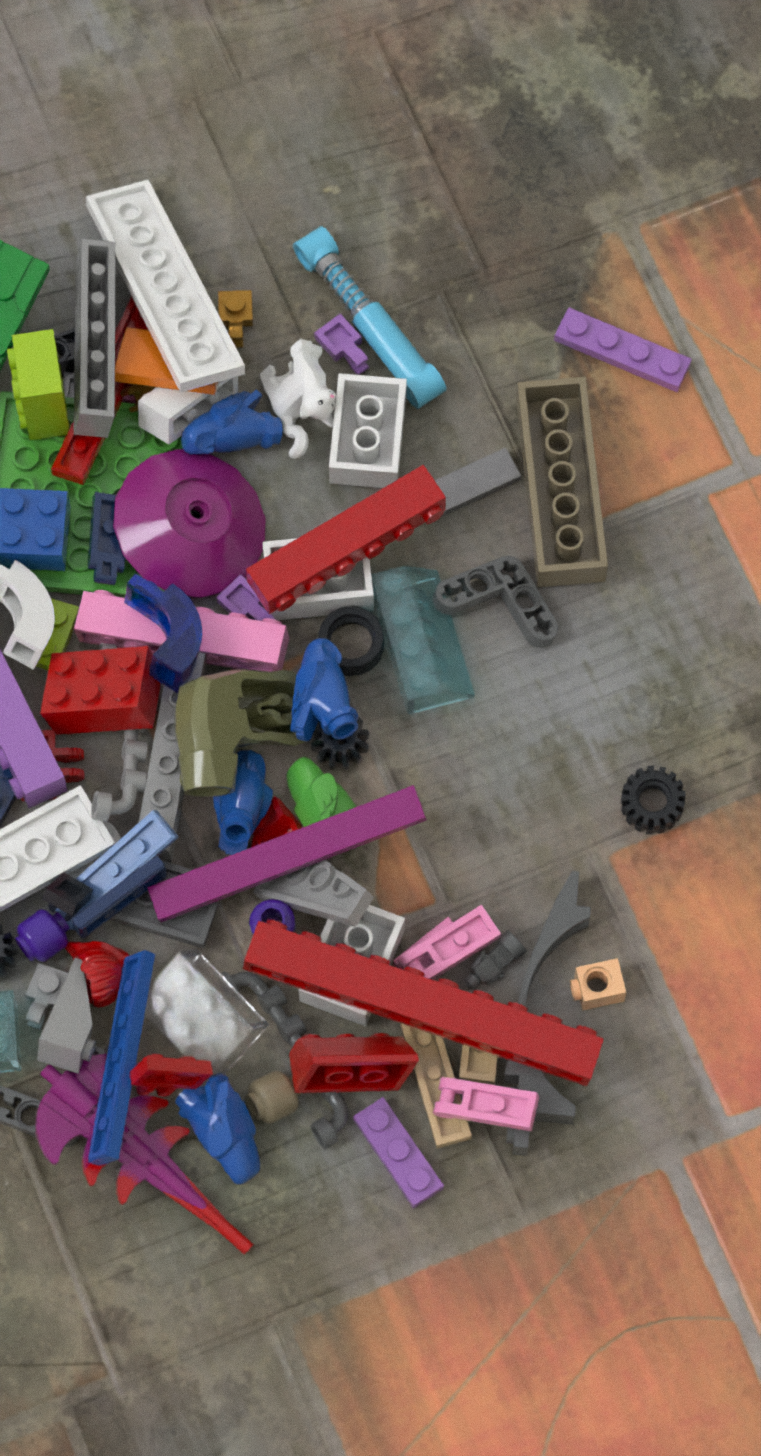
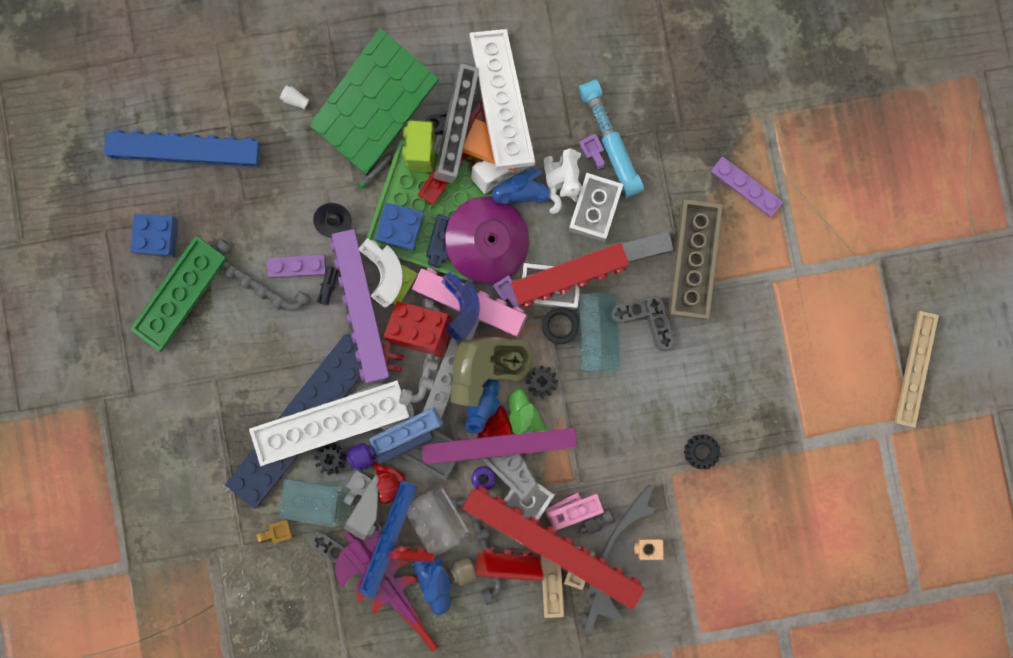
camera: 15 degrees right, 15 degrees up
black tile [42,872,93,921] -> none
pearl gold plate [218,290,253,348] -> none
blue animal [290,638,359,741] -> none
medium lavender plate [353,1097,444,1209] -> none
bright pink plate [433,1077,539,1131] -> none

